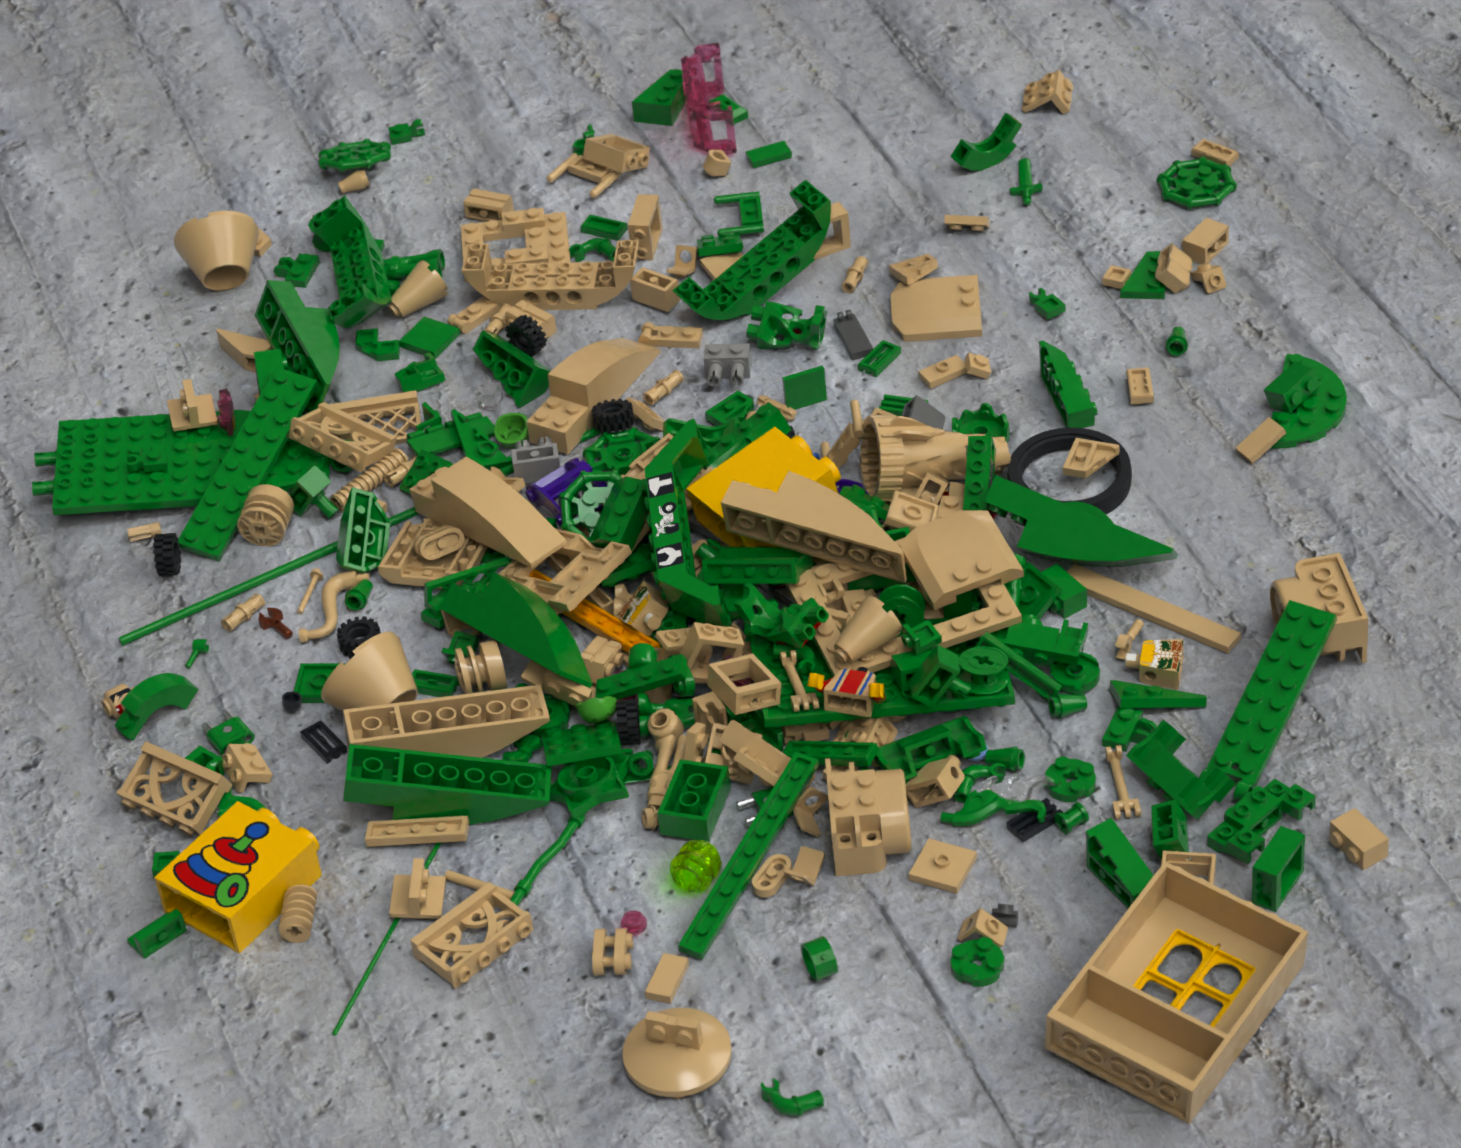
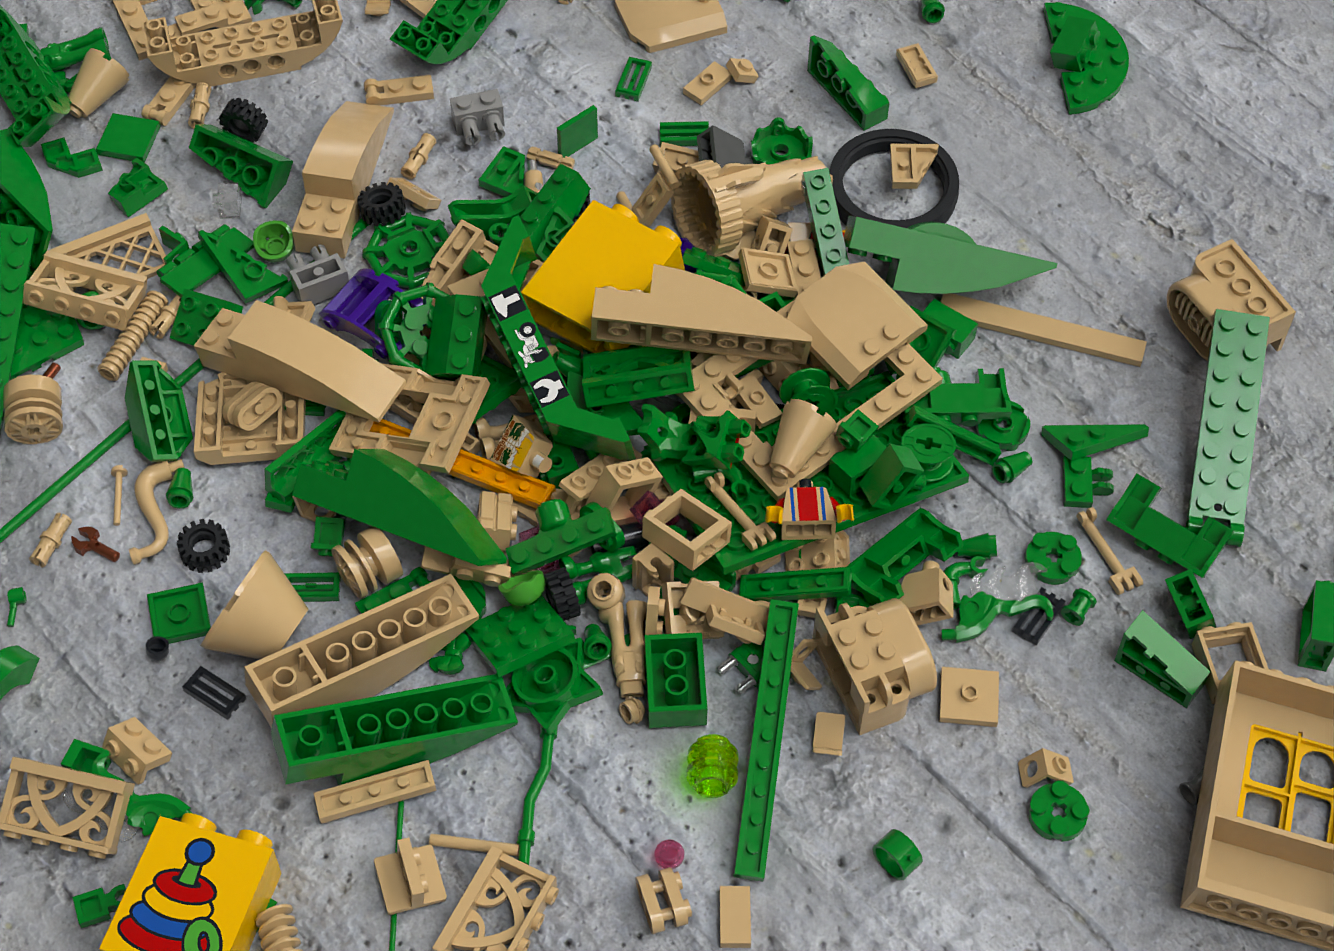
camera: 25 degrees left, 15 degrees up
green piece [201,711,255,755] -> none
green brick [289,466,339,519] -> none
tan brick [505,300,557,338] -> none
tan brick [630,267,680,312] -> none
green hips [746,301,827,350] -> none
tan plate [752,854,792,897] -> none
dark grey hinge [833,310,873,360] -> none
dark grey plate [991,904,1019,927] -> none
tan piece [1115,619,1144,660] -> none
torso [1126,639,1184,690] -> none
green bracket [1207,779,1316,864] -> none
tan tile [1235,417,1286,464] -> none

